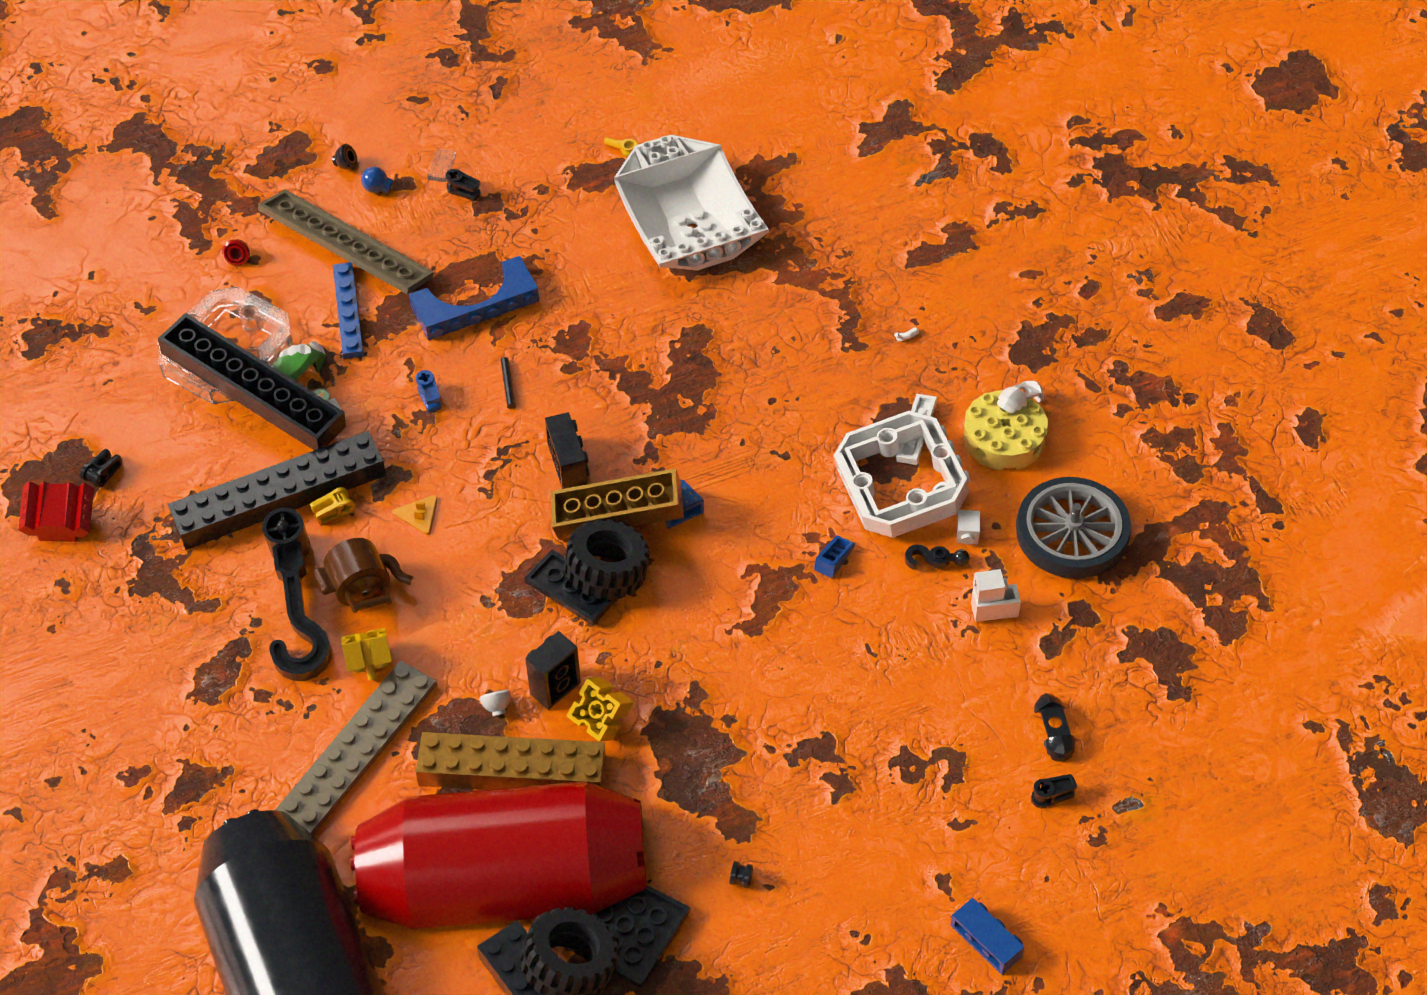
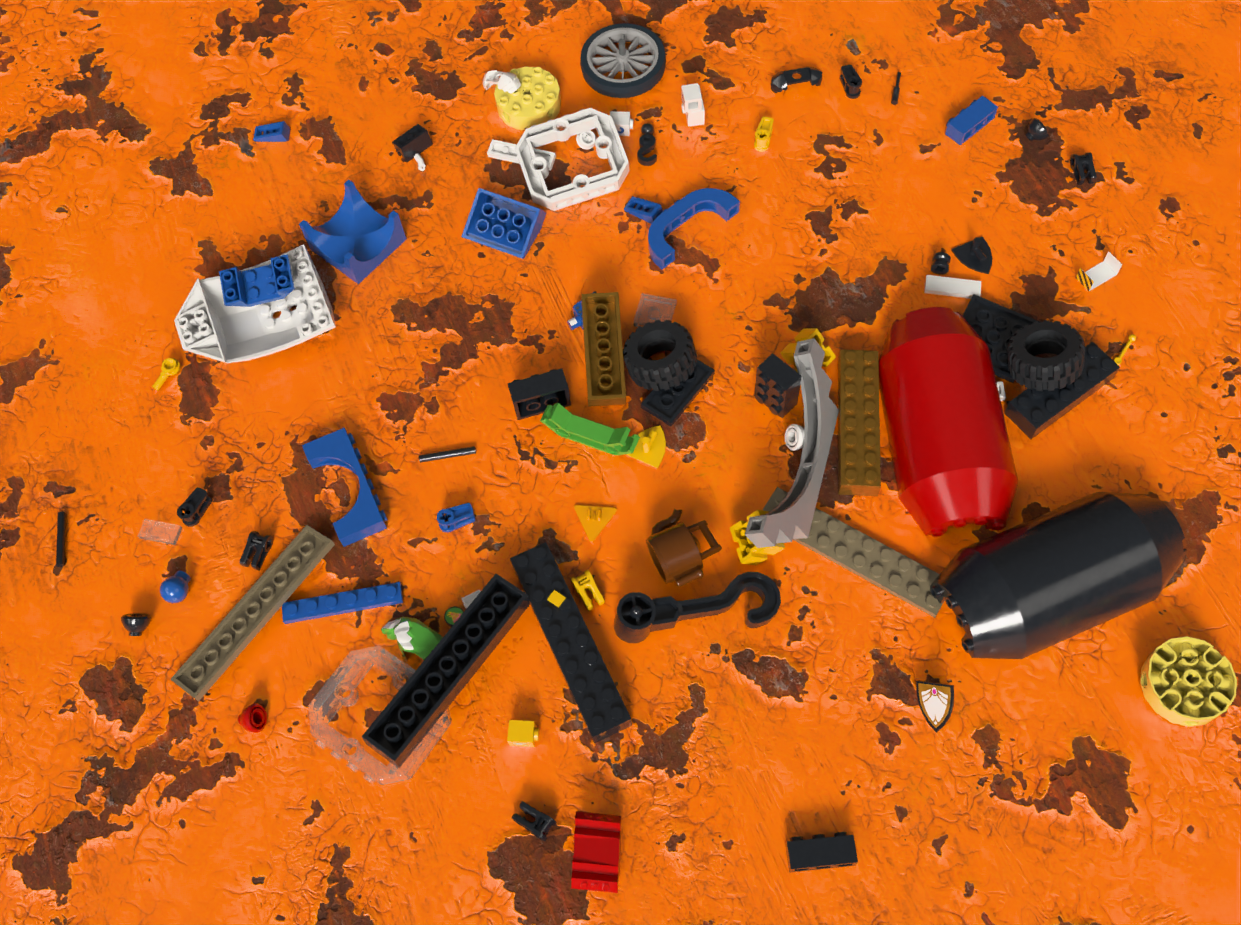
camera: 85 degrees left, 10 degrees up
none -> black bar [56,512,66,567]
none -> blue slope [219,254,295,307]
none -> black piece [239,531,273,571]
none -> blue slope [253,121,290,142]
none -> blue piece [299,180,406,284]
none -> black hinge [392,124,433,163]
none -> blue slope [461,188,546,259]
none -> yellow brick [507,720,540,747]
none -> bright green piece [540,403,640,455]
none -> yellow window [547,590,566,608]
none -> yellow shield [626,426,666,469]
none -> clear tile [633,293,677,327]
none -> blue arch [648,188,740,270]
none -> light grey arch [745,338,839,548]
none -> yellow piece [754,117,774,152]
none -> black brick [785,832,858,873]
none -> black piece [891,72,901,105]
none -> shield [916,681,954,733]
none -> white tile [924,275,981,299]
none -> black shield [951,237,992,274]

